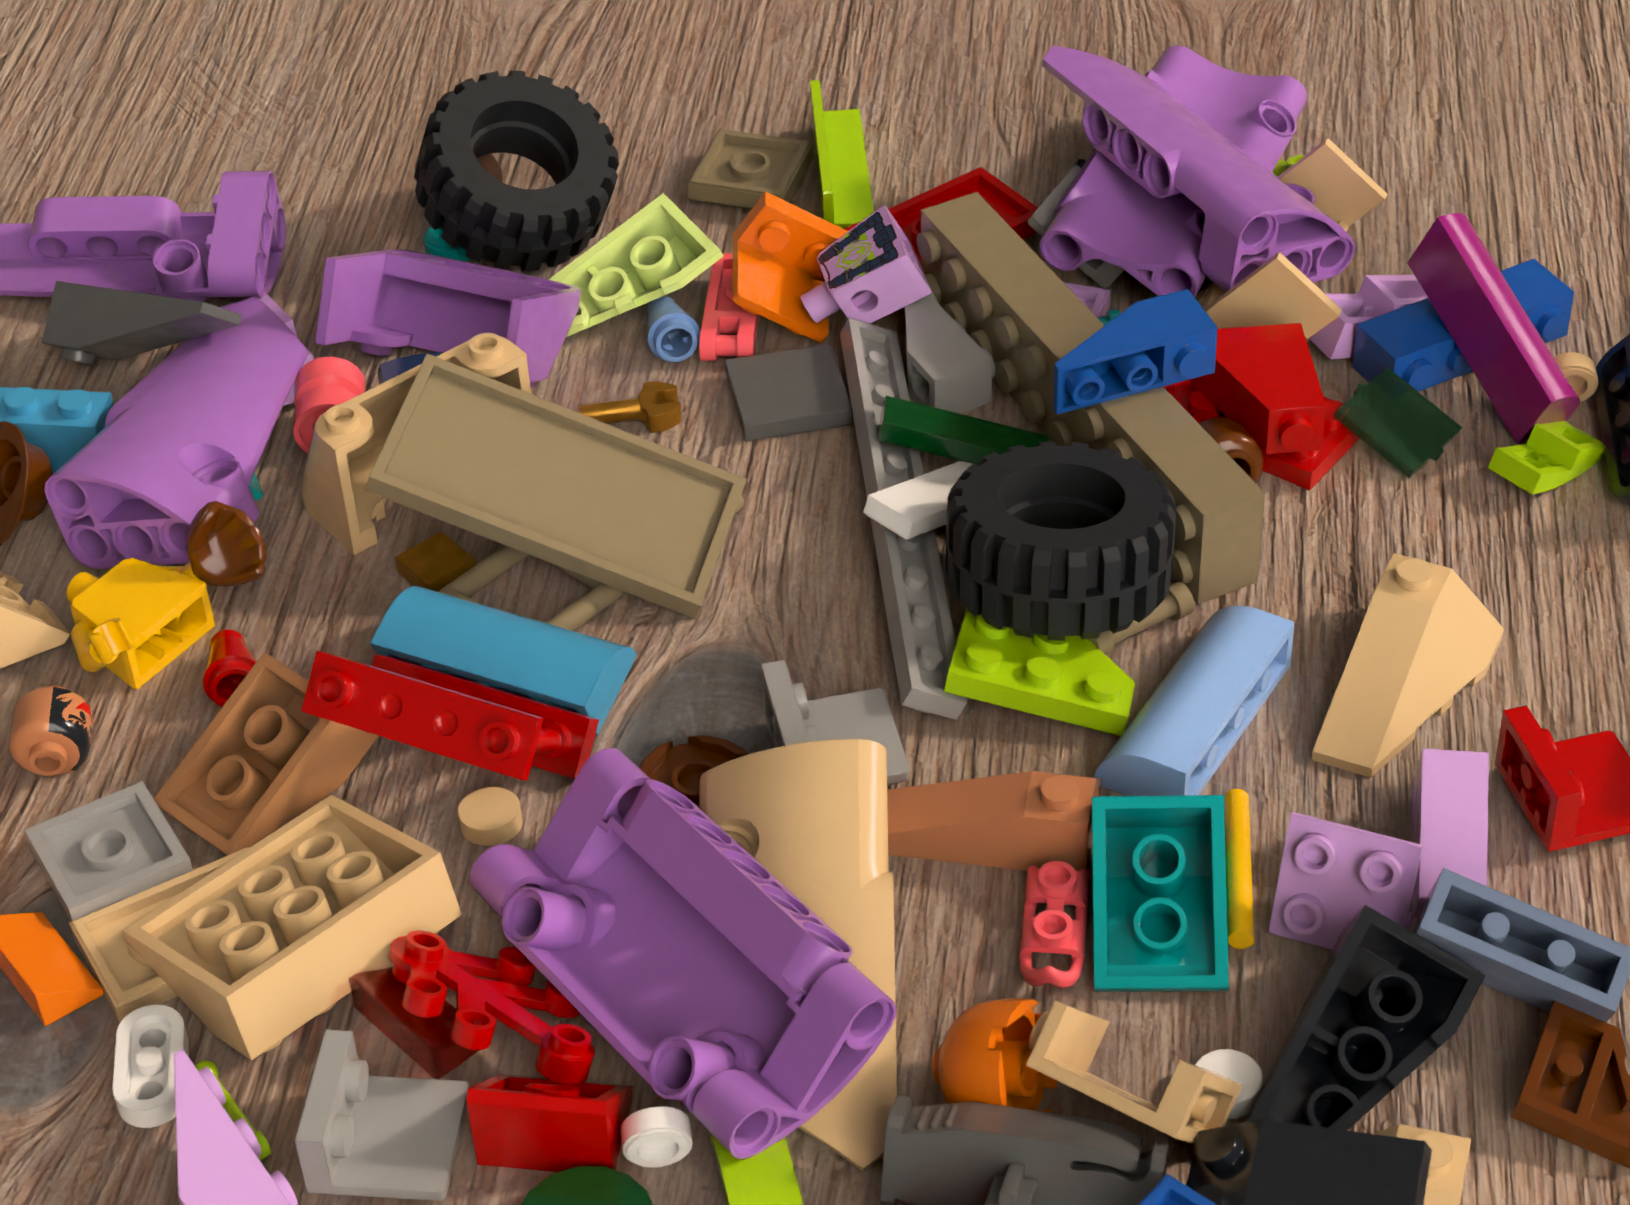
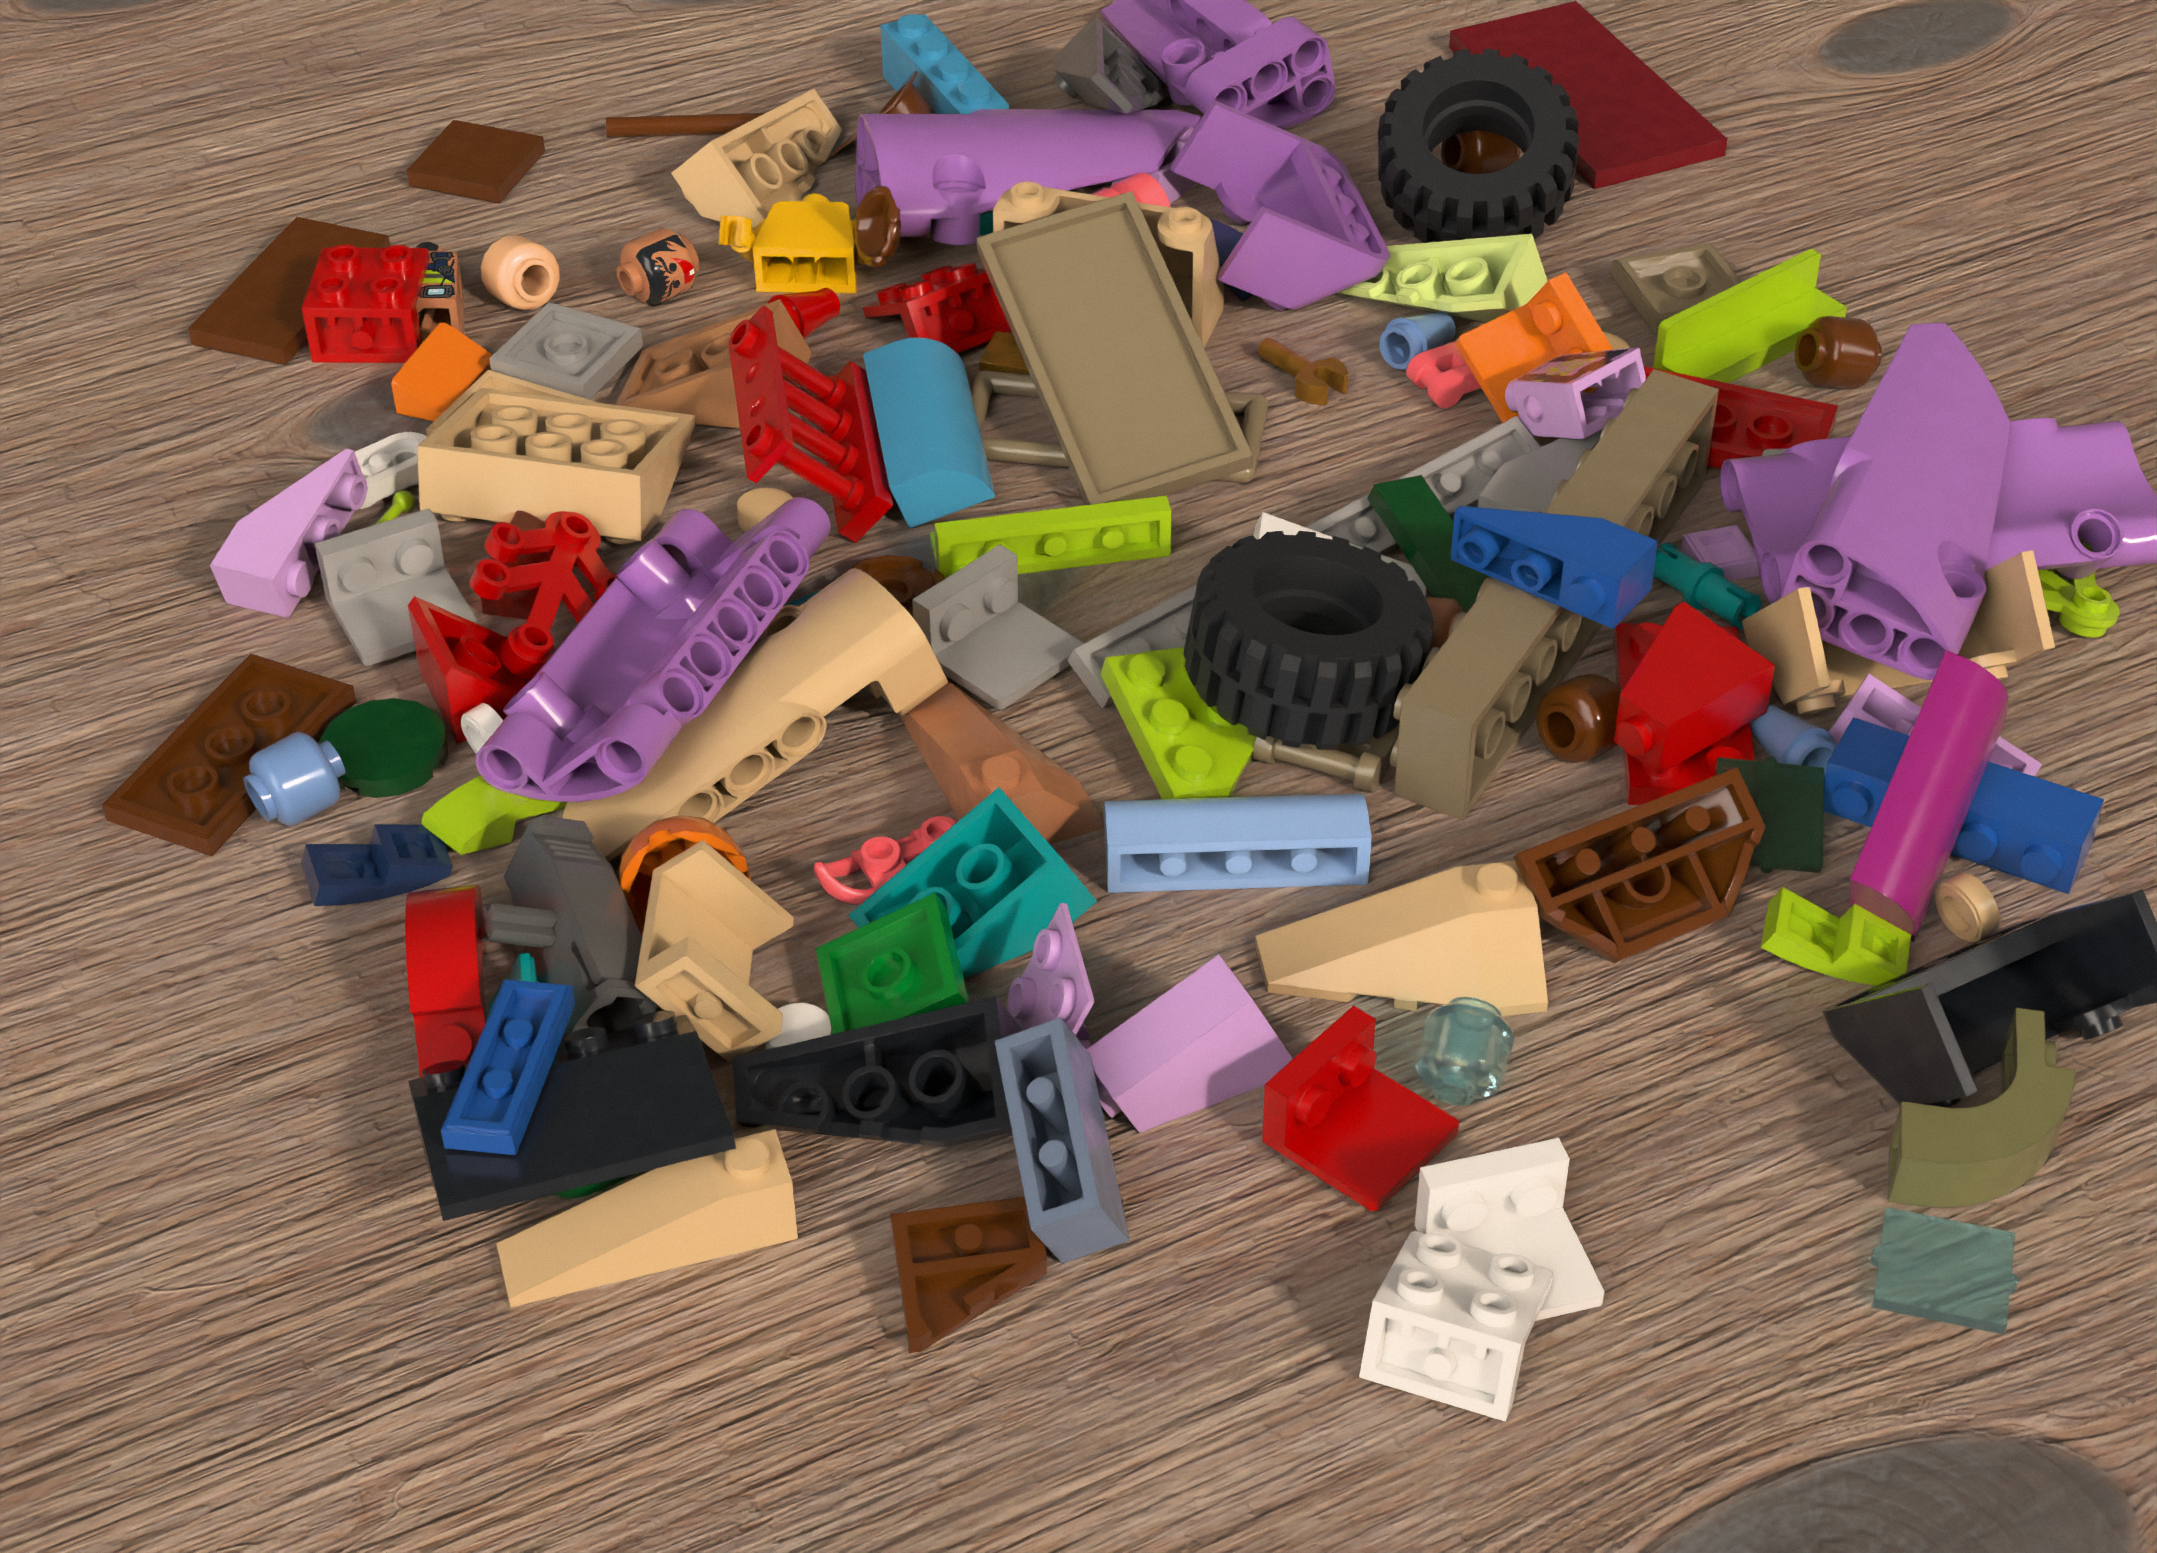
camera: 55 degrees right, 0 degrees up
dark grey tile [725,344,853,441] -> none
yellow bar [1224,789,1254,949] -> none
none -> green plate [815,893,969,1034]
none -> red bracket [862,262,1012,353]
none -> lime panel [930,496,1171,579]
none -> clear light blue head [1415,997,1514,1106]
none -> dark red tile [1449,1,1728,189]
none -> reddish brown wedge [1513,767,1766,963]
none -> medium blue cone [1751,705,1836,786]
none -> reddish brown head [1794,316,1882,390]

